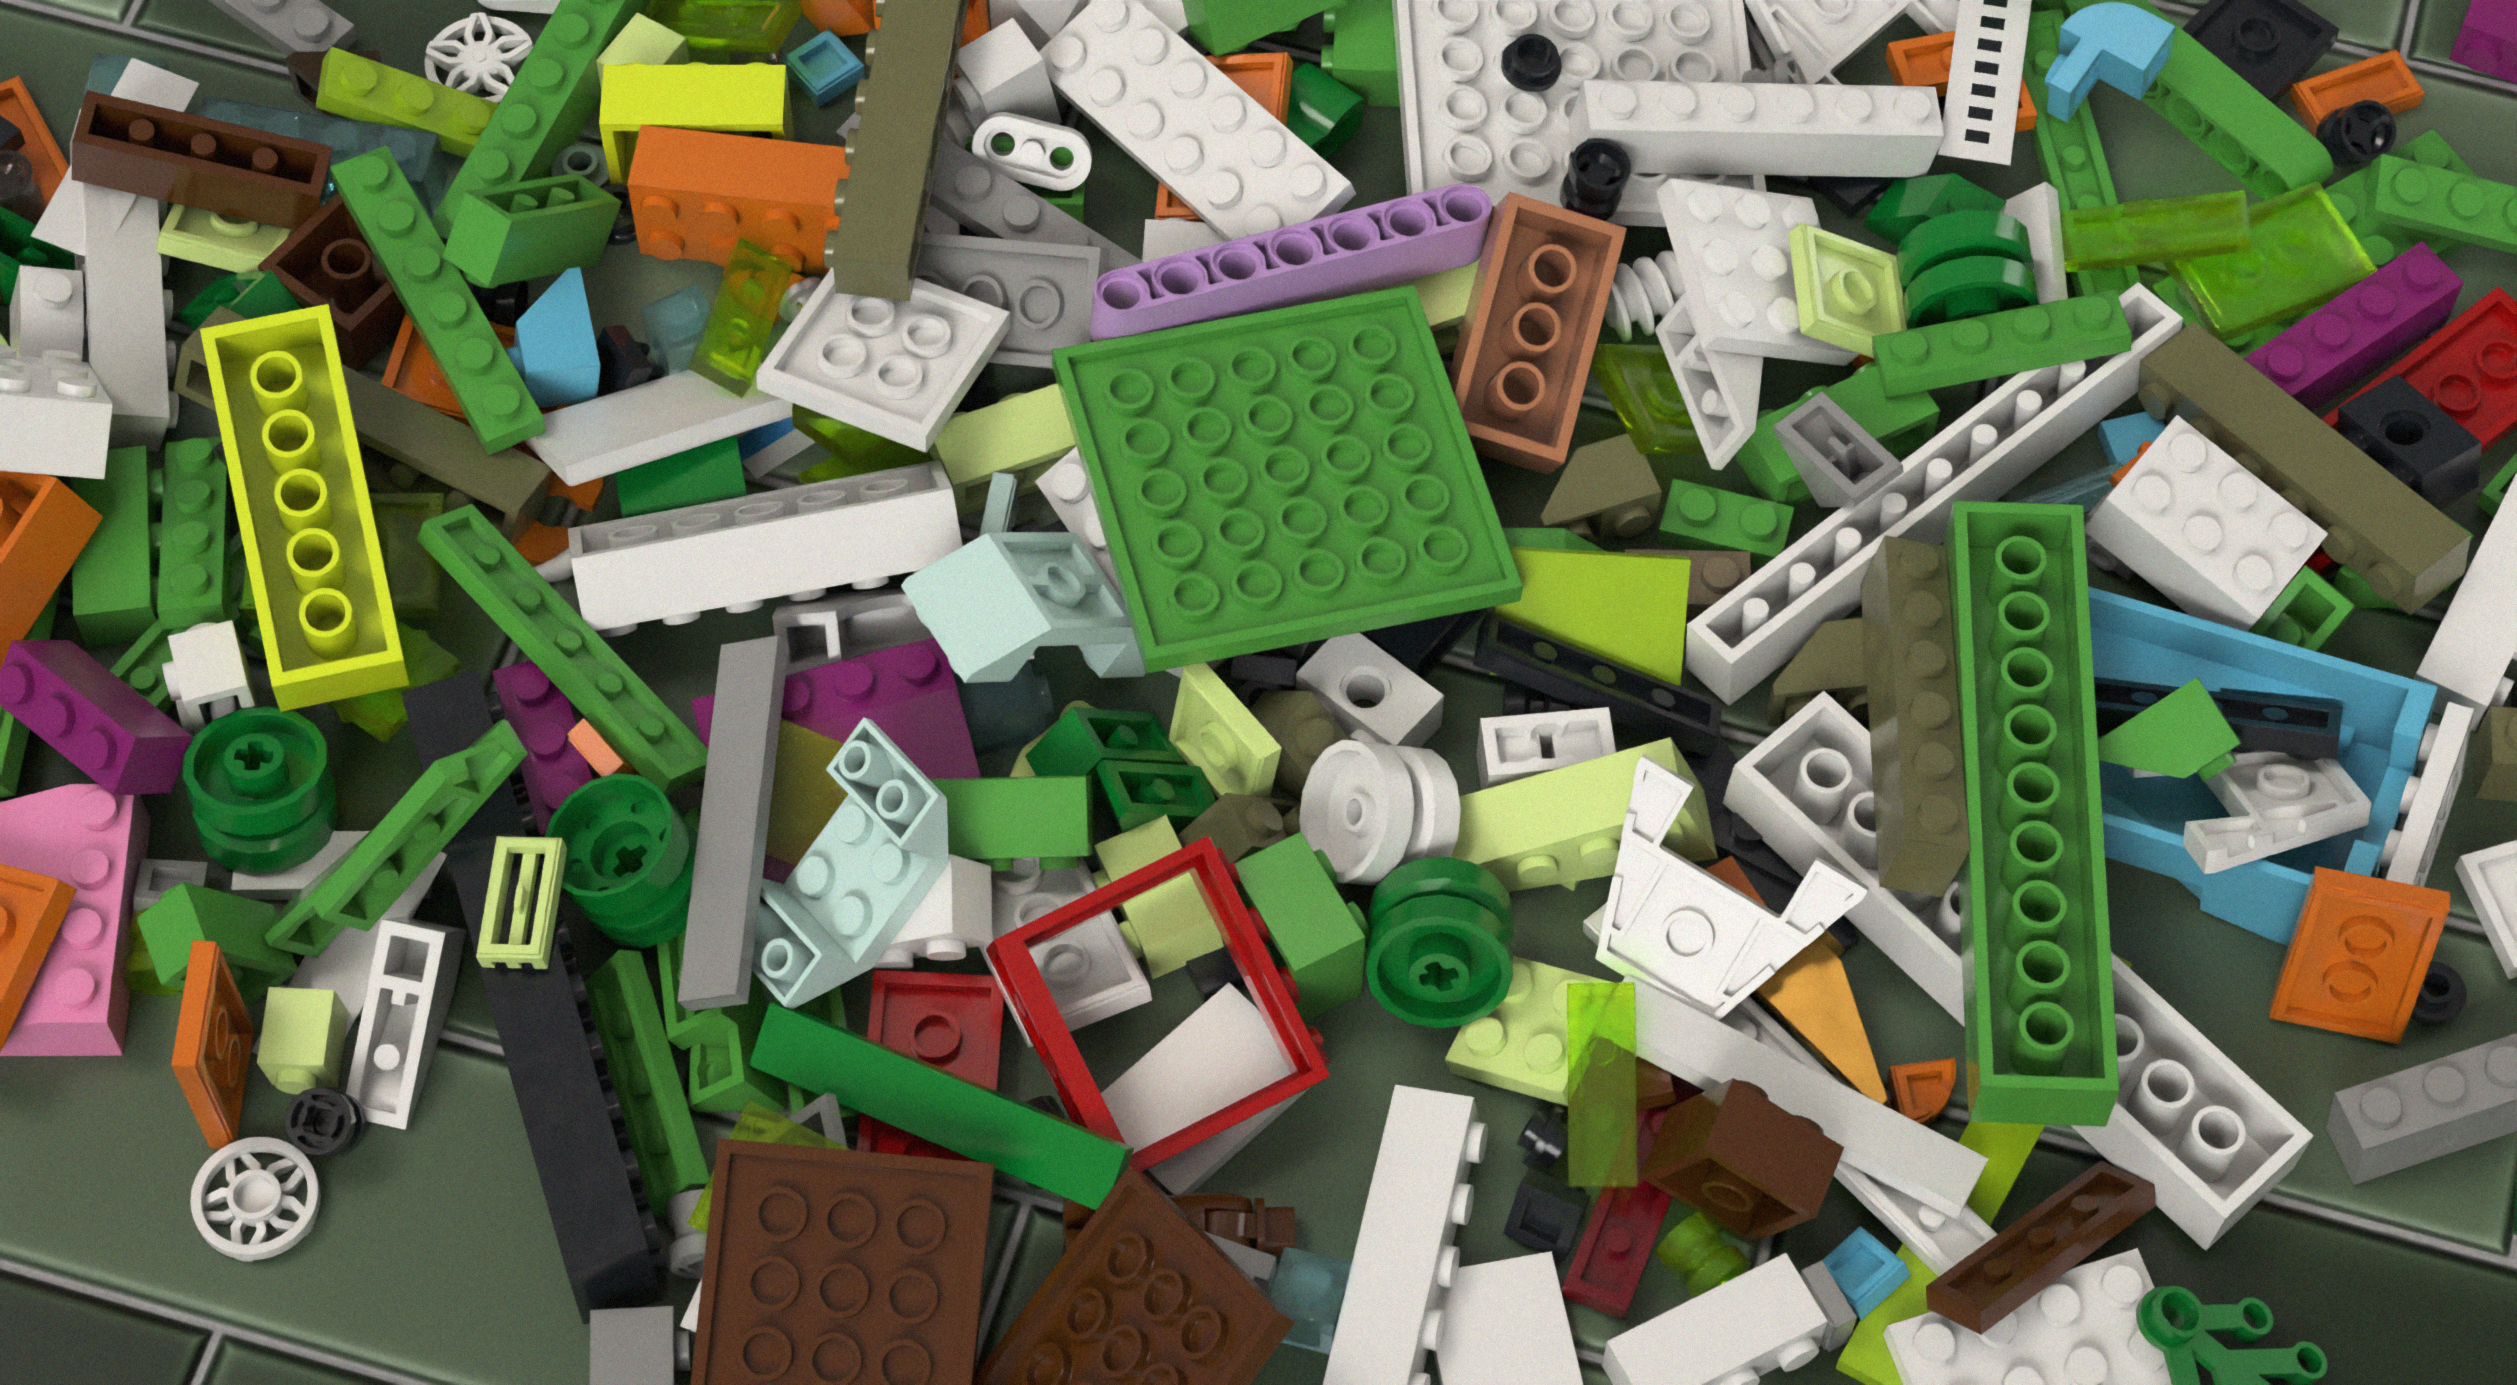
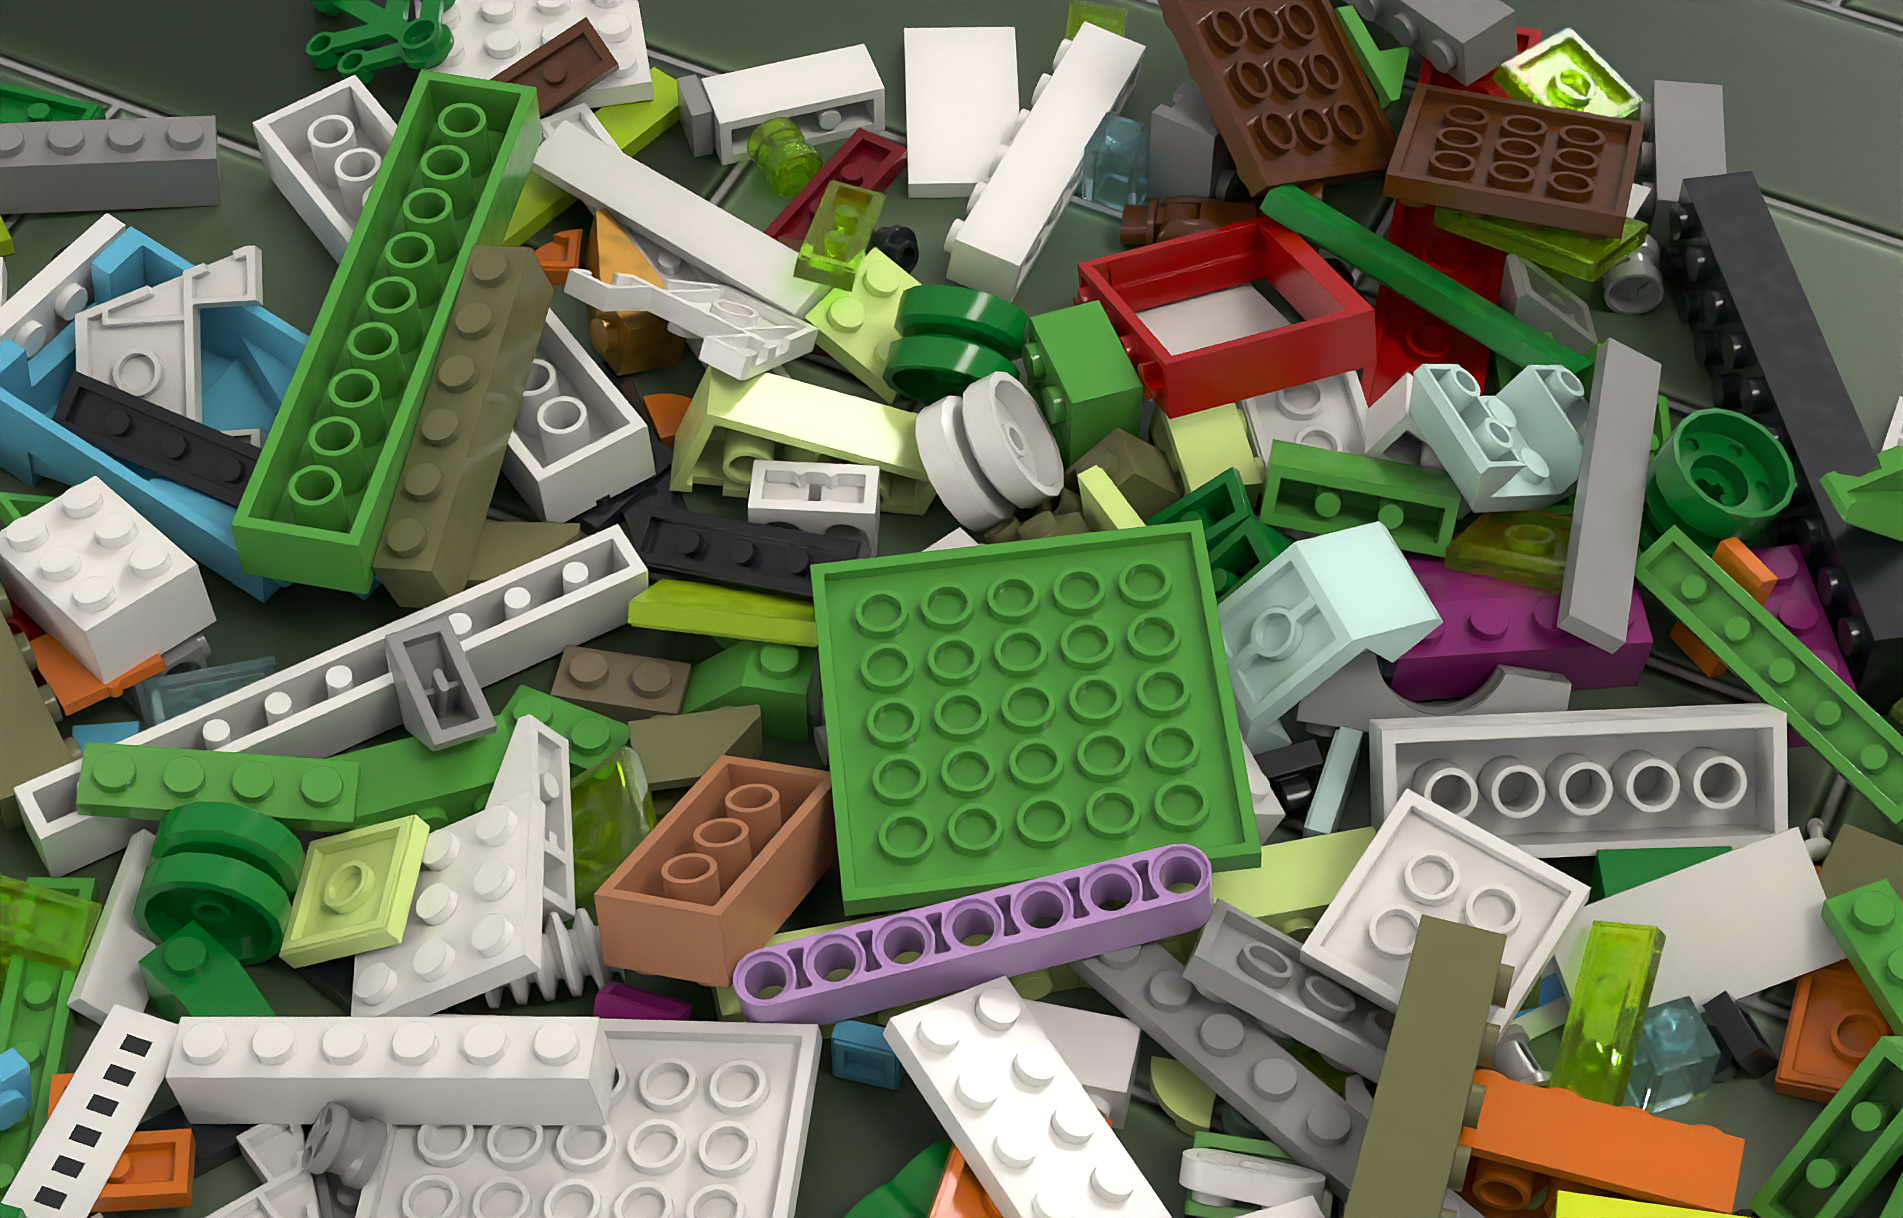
camera: 170 degrees left, 10 degrees down
yellowish green tile [476,836,567,969] -> none
medium azure slope [504,267,601,408] -> none
bright green plate [584,950,711,1217] -> none
black plate [1501,34,1562,92] -> none
black tile [1503,1168,1591,1261] -> none
black wheel [1560,139,1631,221] -> none
reddish brown brick [1639,1078,1844,1244] -> none
medium azure tile [1822,1226,1911,1320] -> none
bright green slope [2098,677,2242,782] -> none
orange tile [2269,866,2450,1044] -> none

